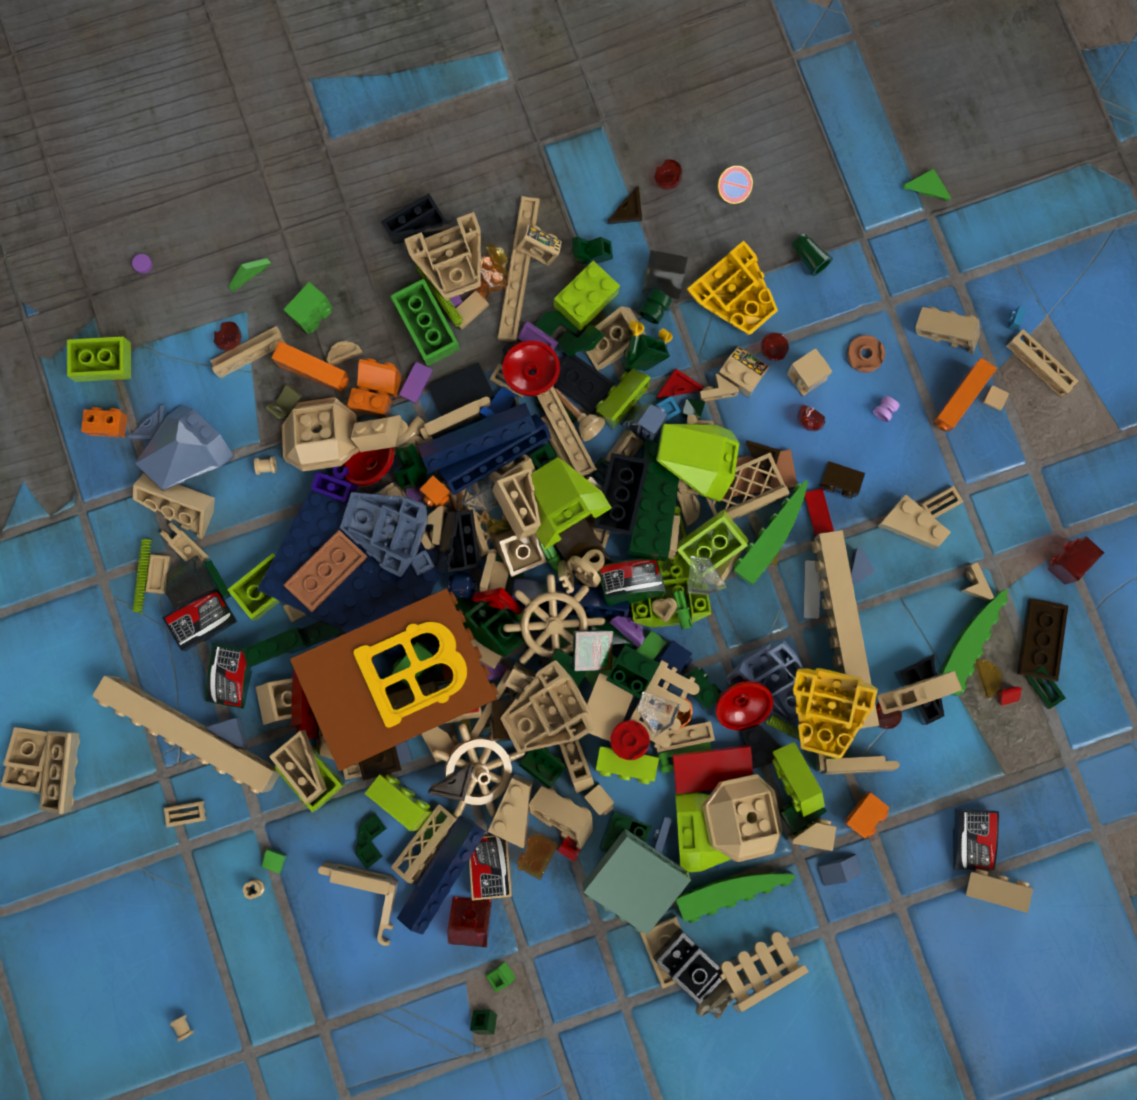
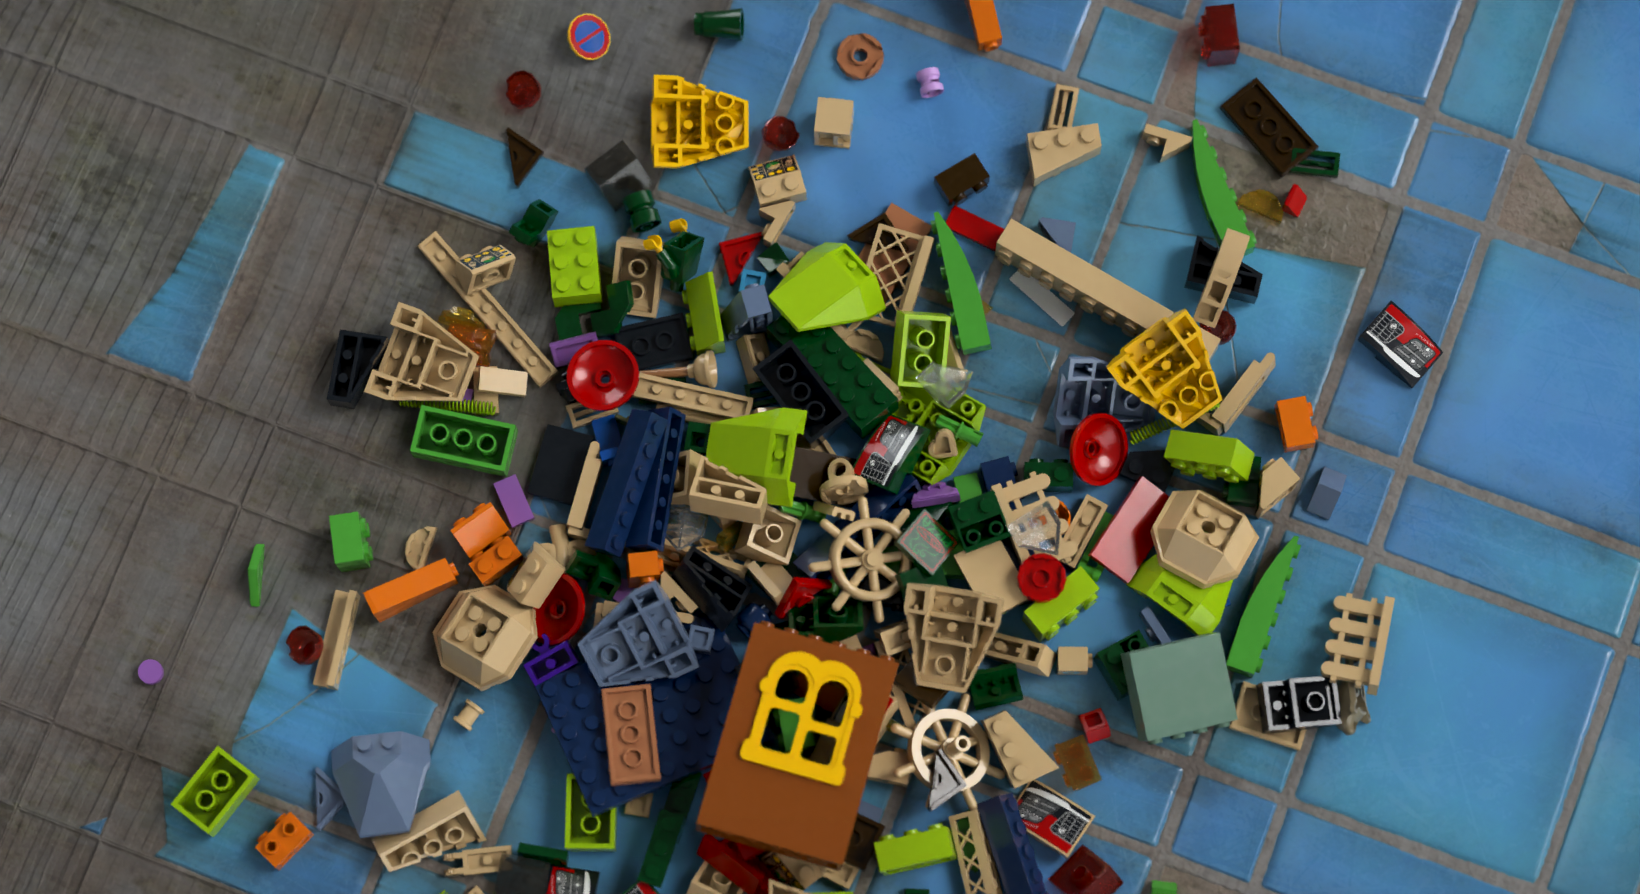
camera: 55 degrees left, 5 degrees down
olive bracket [265,385,301,419] -> none
tan wedge [529,786,593,850] -> none
clear red hair [797,405,826,432] -> none
tan wedge [966,869,1033,913] -> none
none -> tan tile [477,366,528,397]

